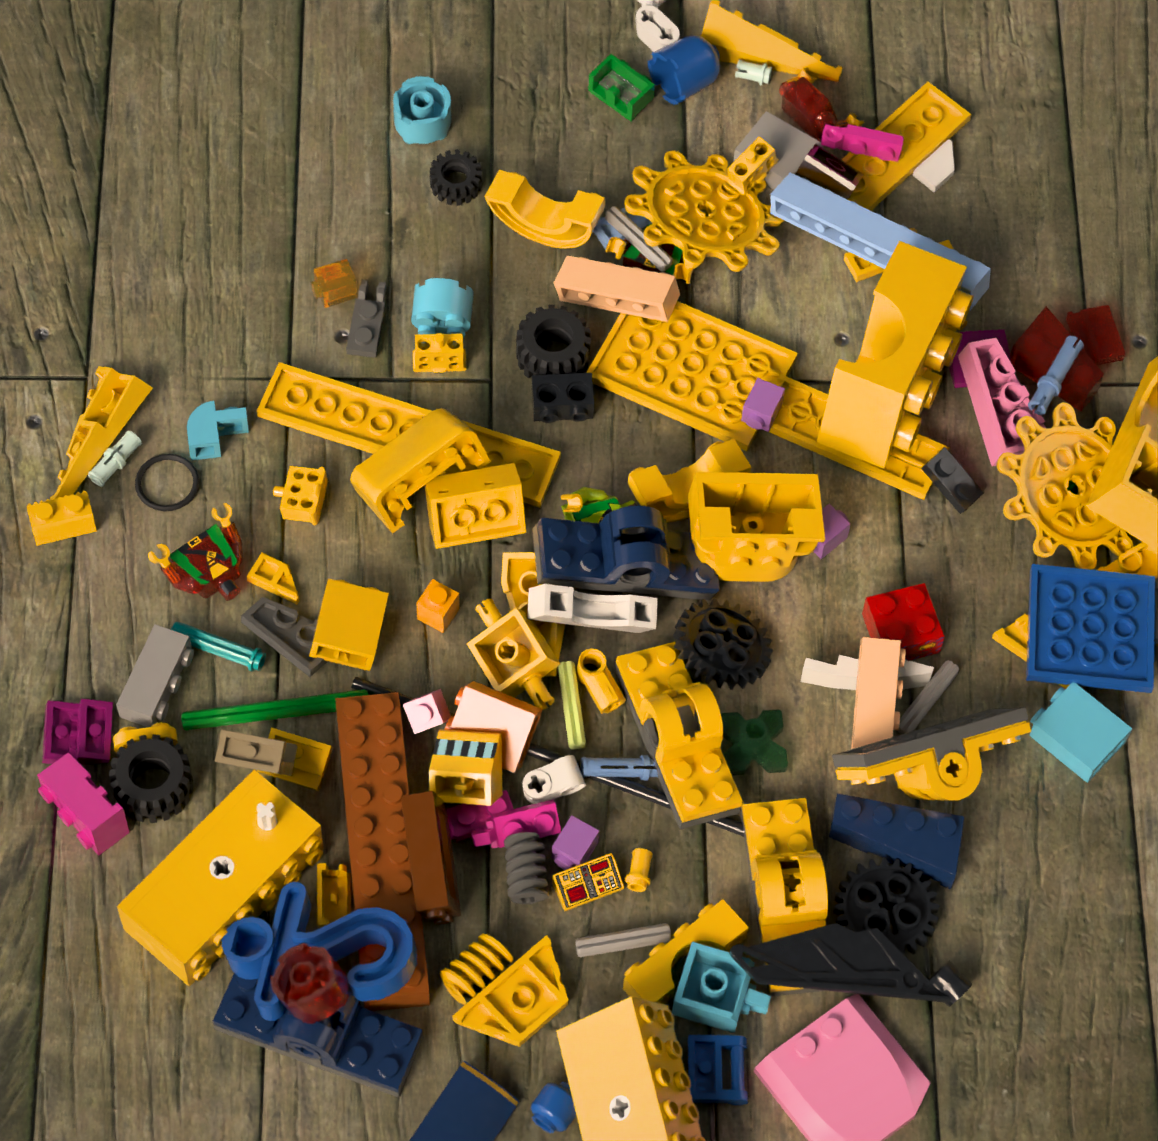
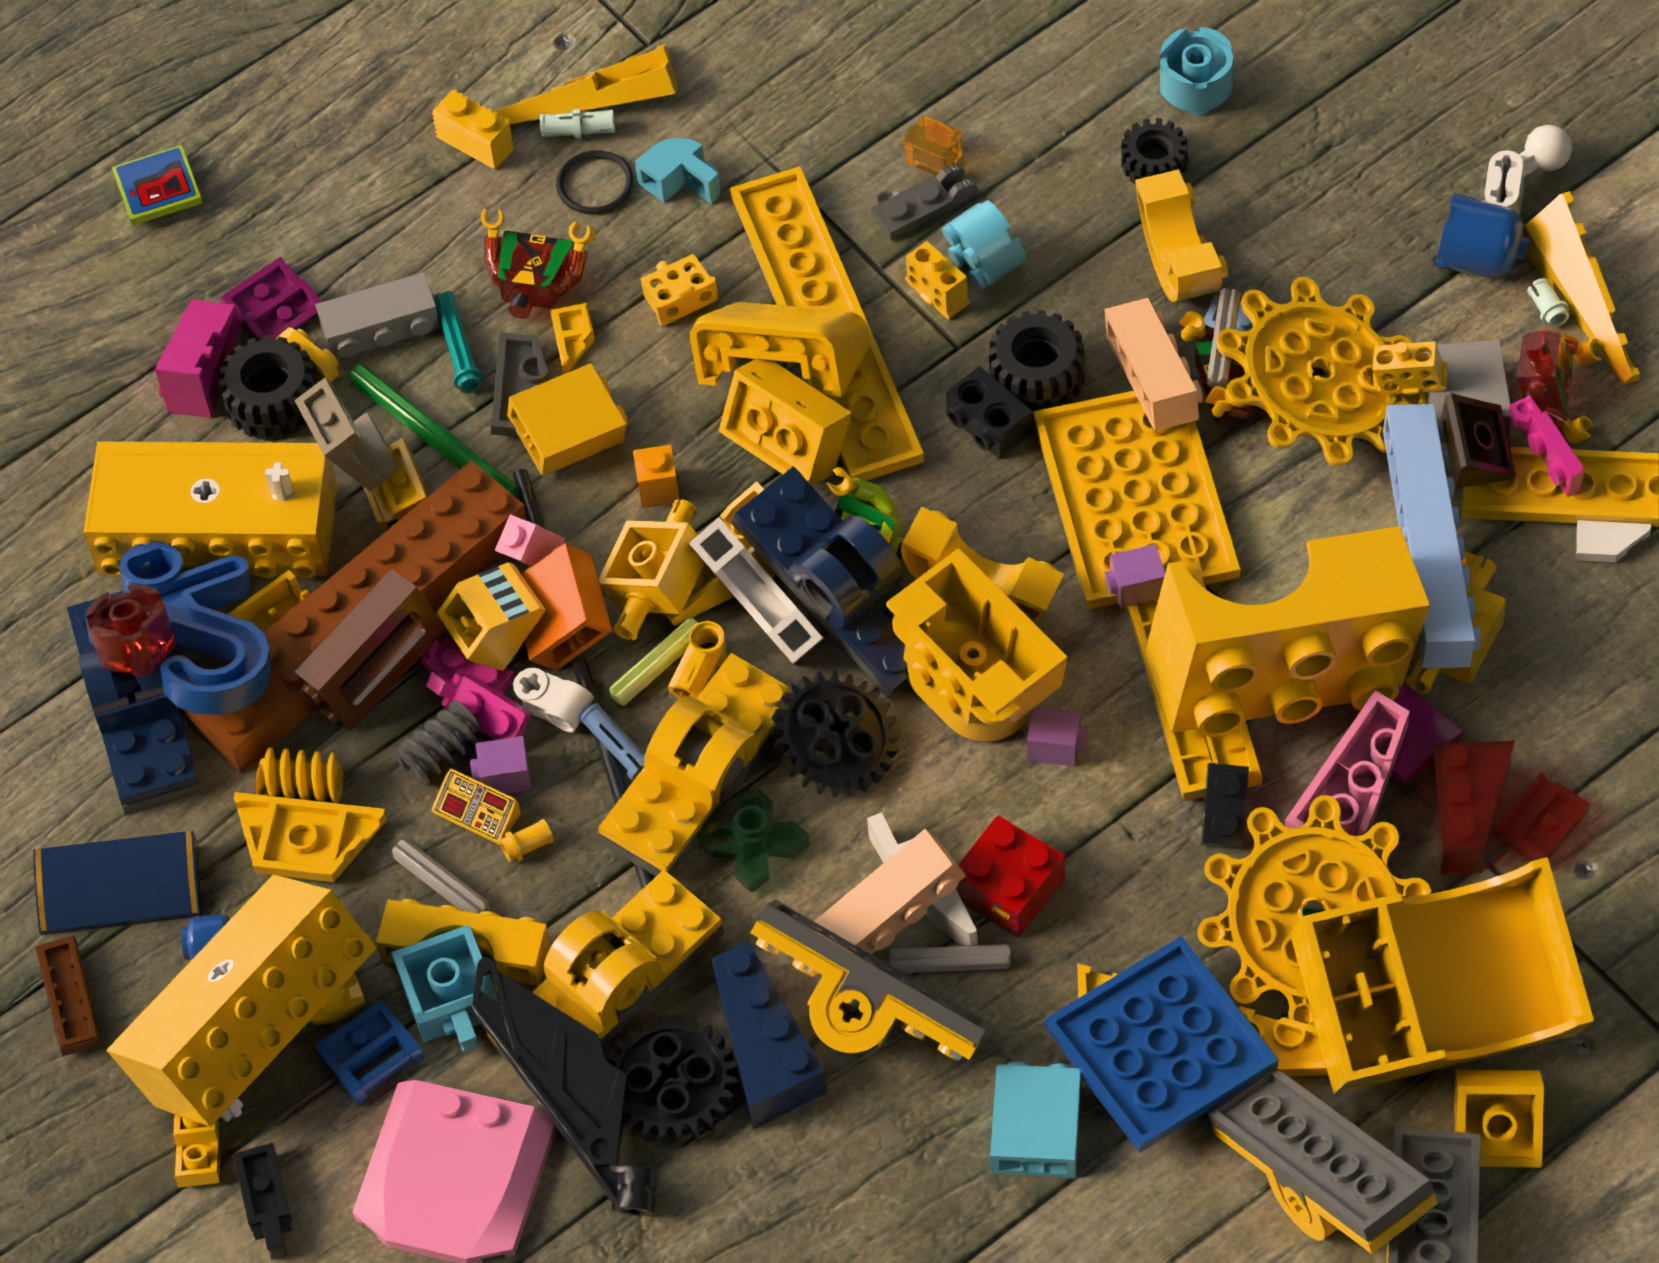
camera: 60 degrees right, 5 degrees down
green window [588,54,655,122] -> none
medium blue pin [1028,336,1084,415] -> none

